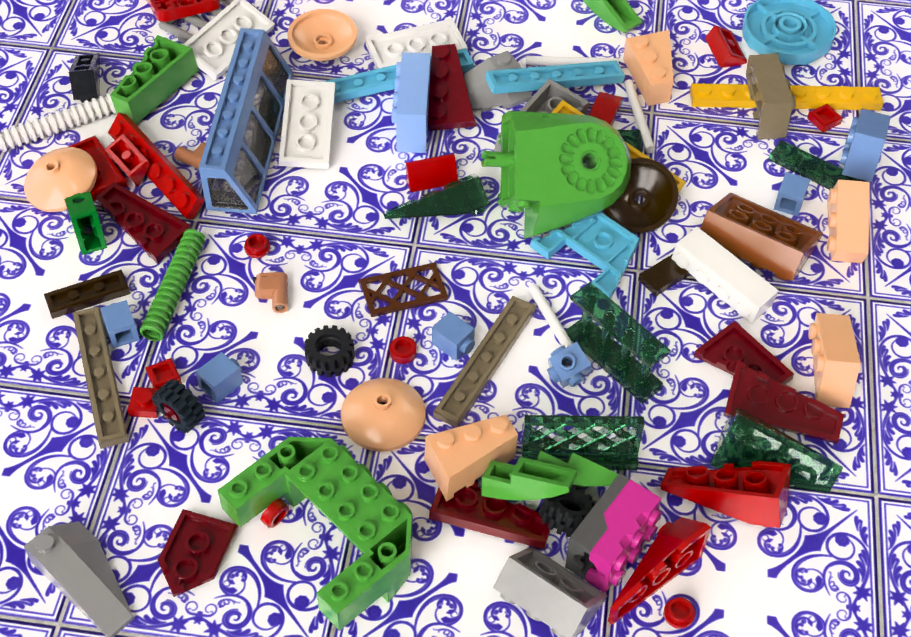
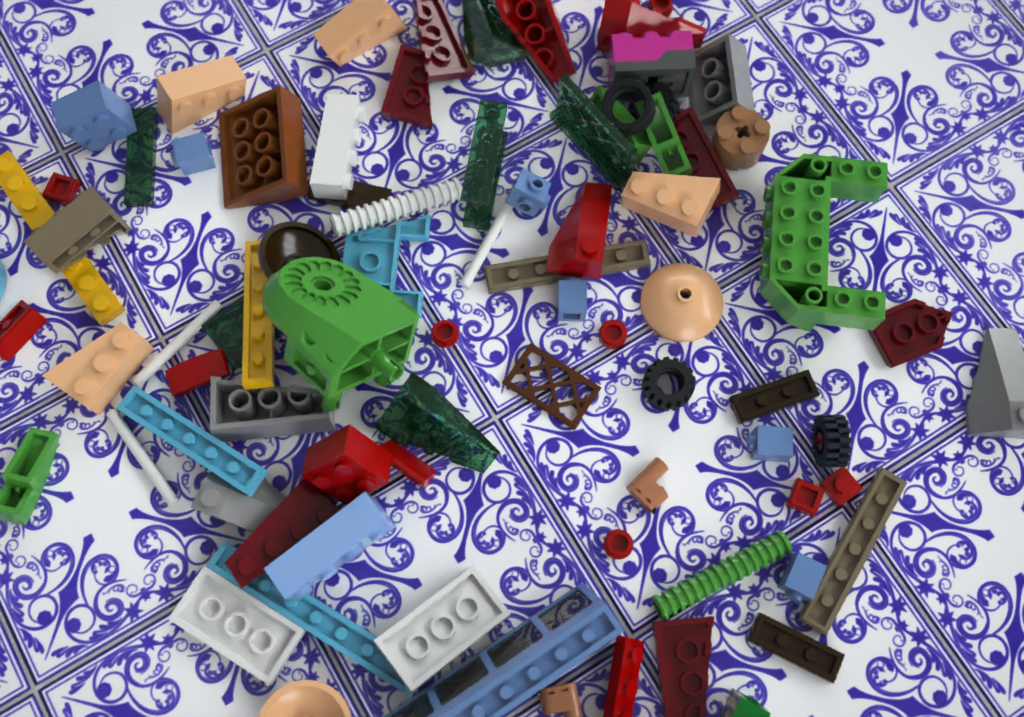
camera: 130 degrees left, 20 degrees up
none -> red brick [301,424,392,505]
none -> white piece [330,177,464,238]
none -> red plate [431,320,459,348]
none -> red wedge [546,182,612,279]
none -> black tyre [601,79,656,136]
none -> medium nougat brick [711,105,771,171]
none -> dark brown tile [728,369,820,425]

